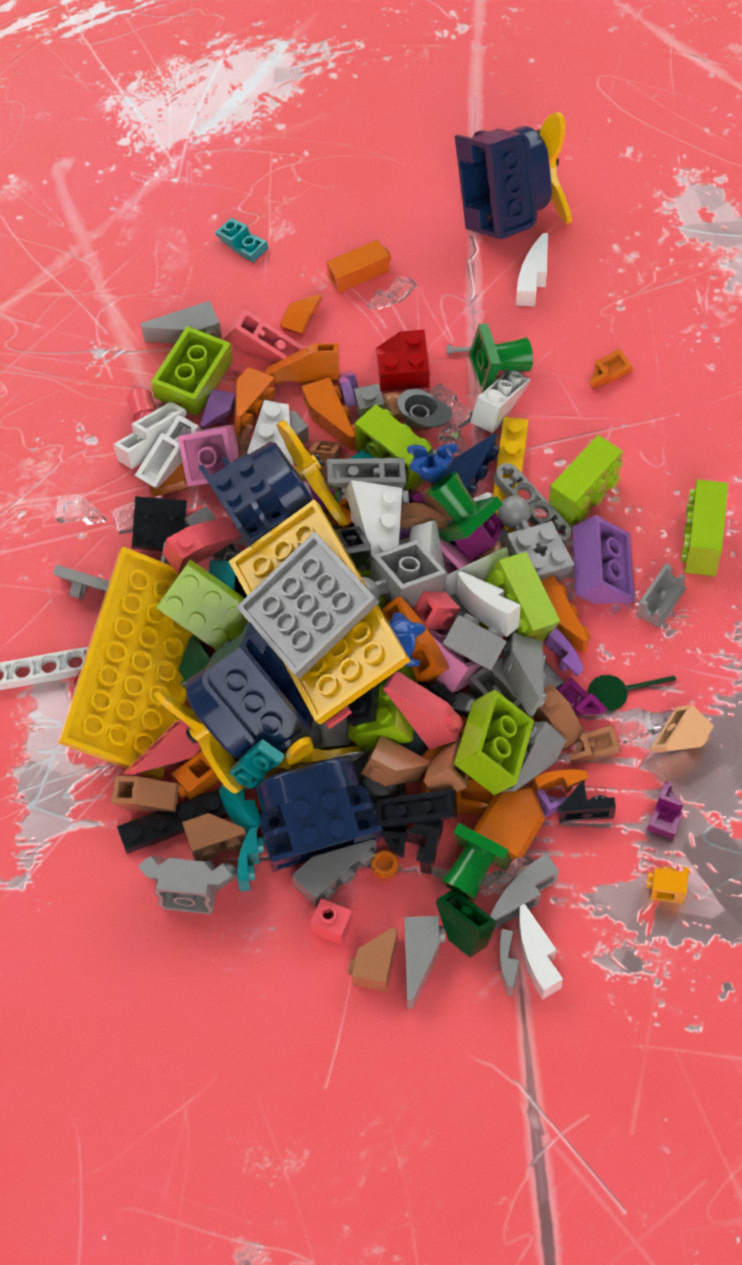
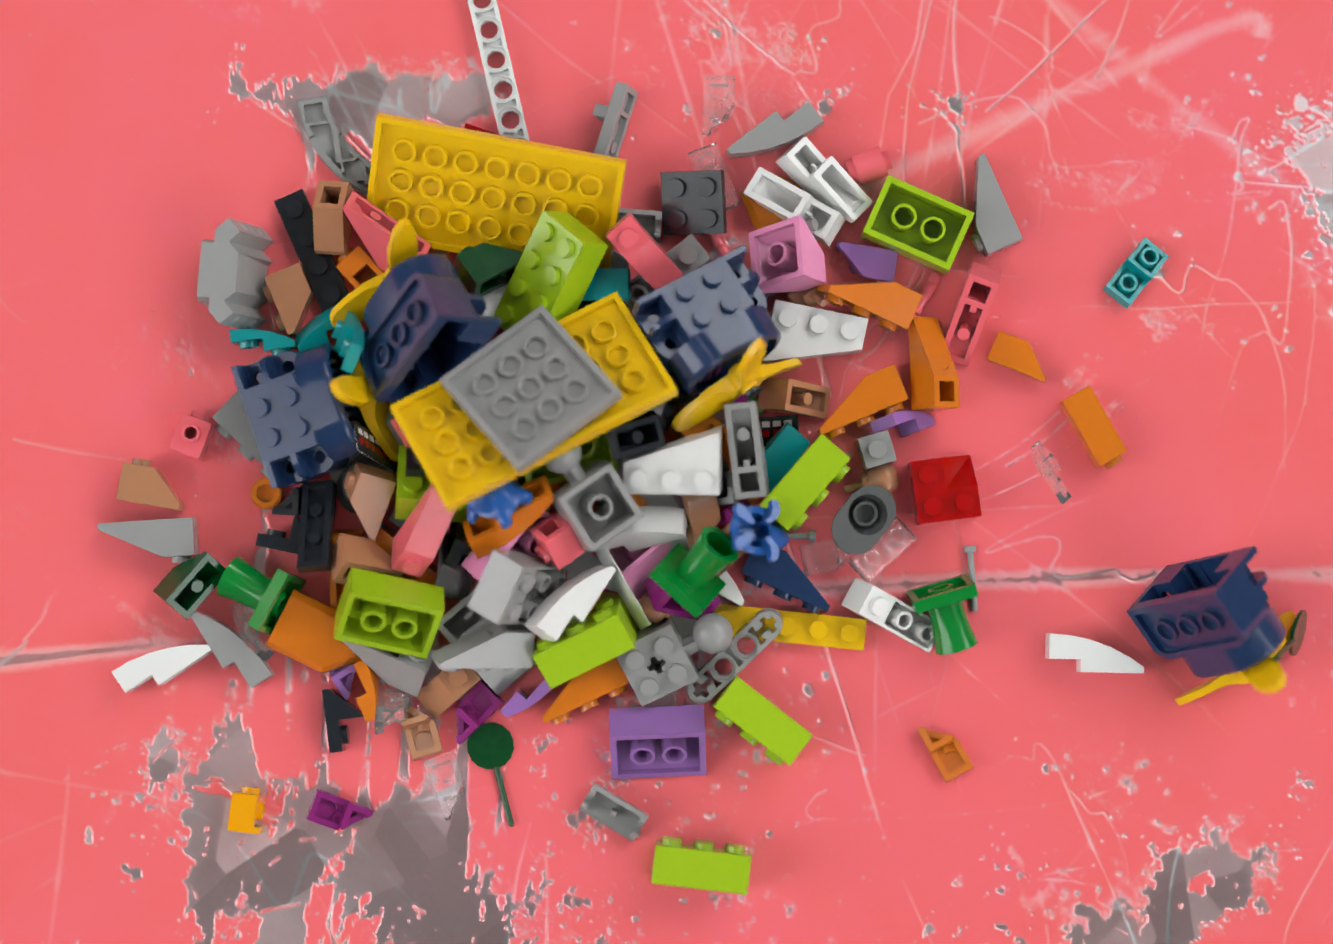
camera: 85 degrees right, 25 degrees up
light grey slope [290,410,309,444] -> none
light grey slope [499,929,519,997] -> none
light nougat slope [650,705,714,753] -> none
none -> light grey tile [297,96,371,196]
none -> clear slope [374,678,411,734]
none -> light grey slope [726,101,824,159]

